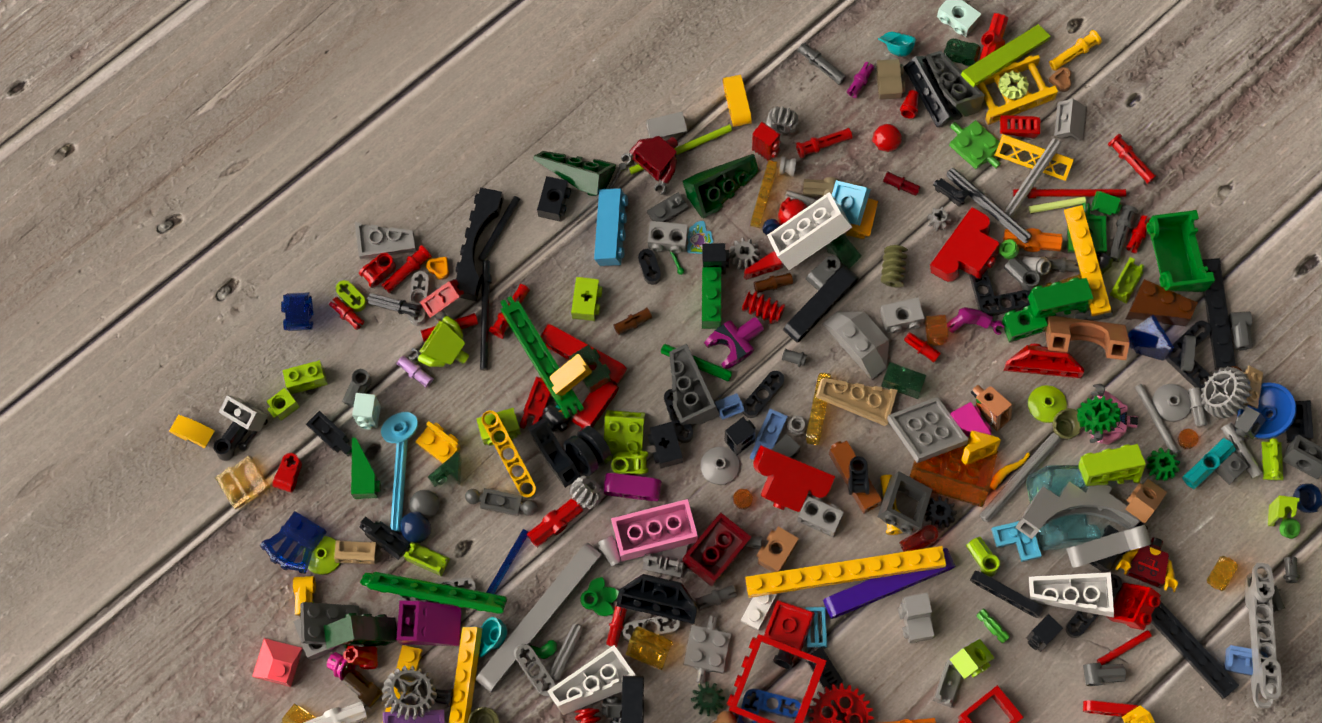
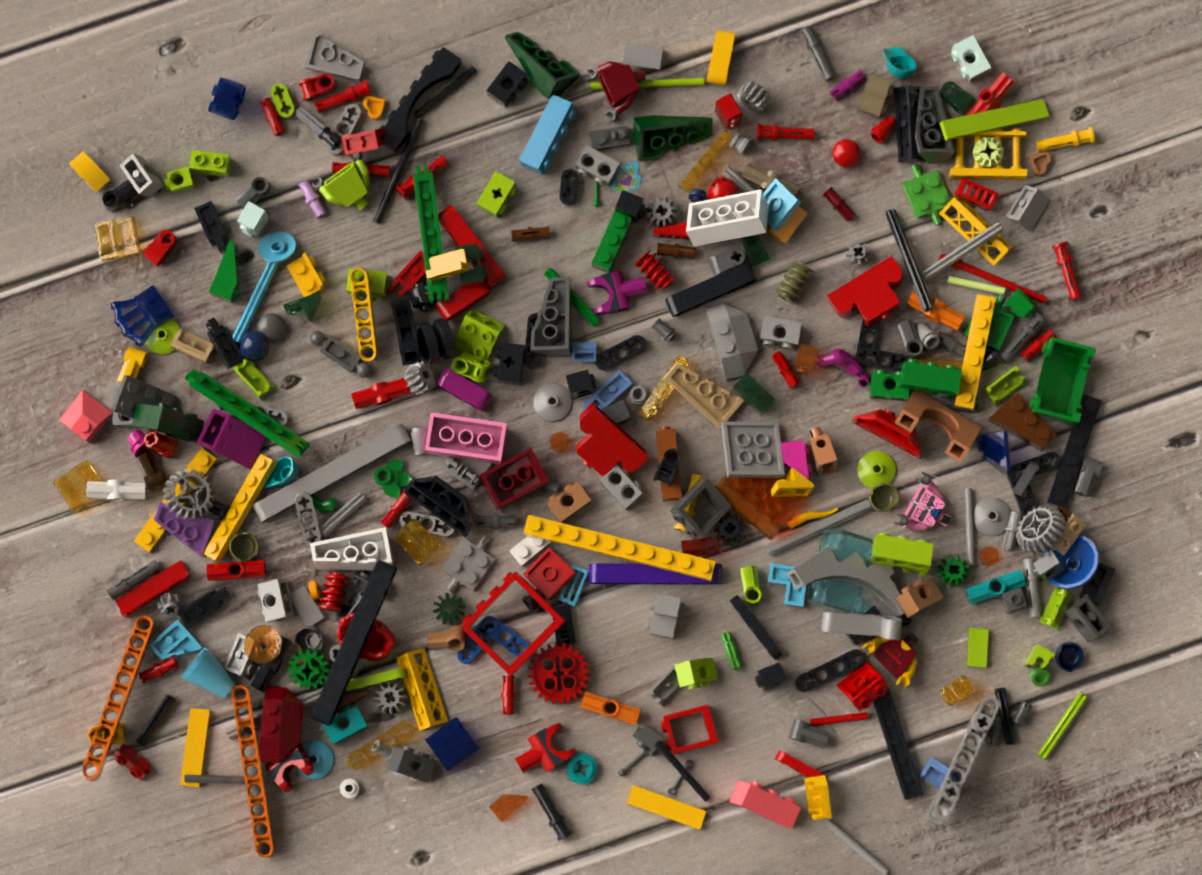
camera: 25 degrees right, 10 degrees up
clear blue bar [486,529,528,594] -> none
black piece [933,178,969,206] -> none
bright green tile [999,239,1019,259] -> none
white wedge [1029,573,1114,617] -> none
green gear [1077,396,1121,434] -> none
none -> lime tile [966,628,989,668]
none -> black axle [995,687,1016,745]

